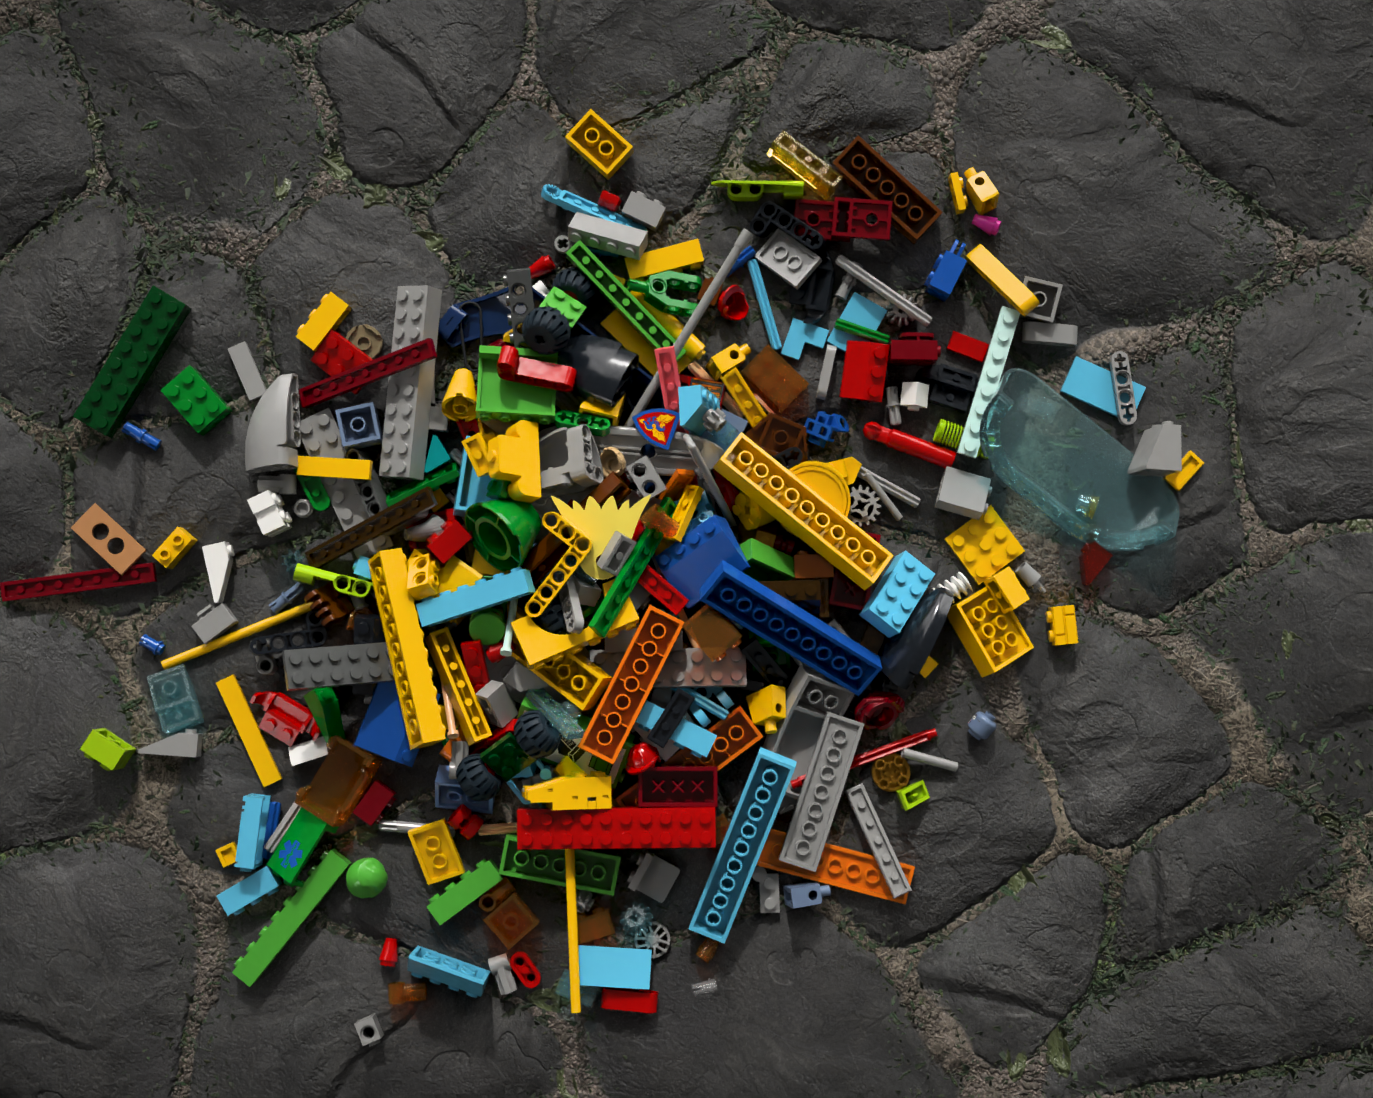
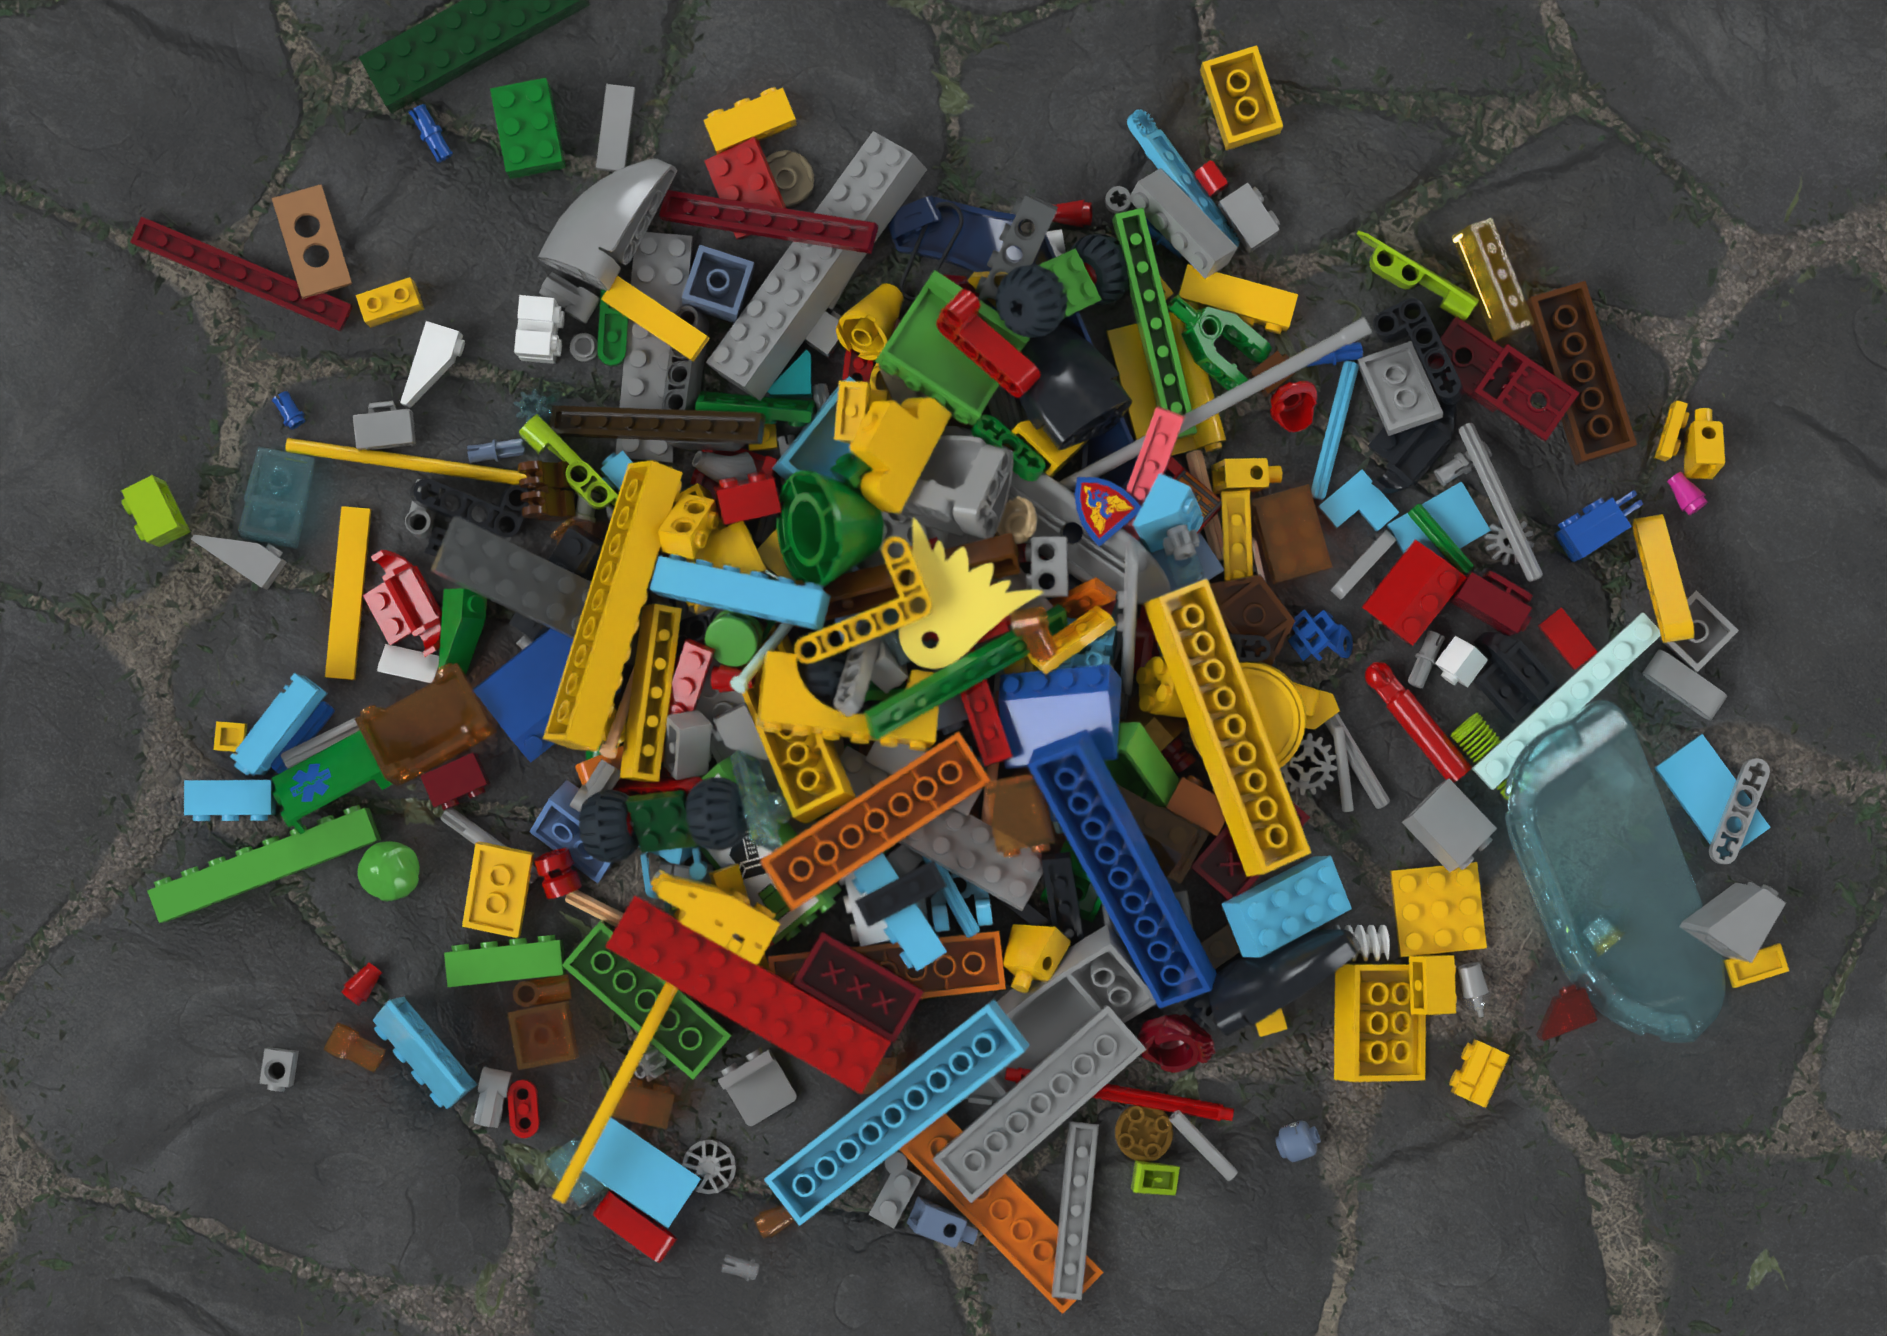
camera: 30 degrees right, 0 degrees up
light grey slope [597,531,637,576] -> none
clear light blue gear [620,902,653,936] -> none
red piece [626,742,661,775] -> none

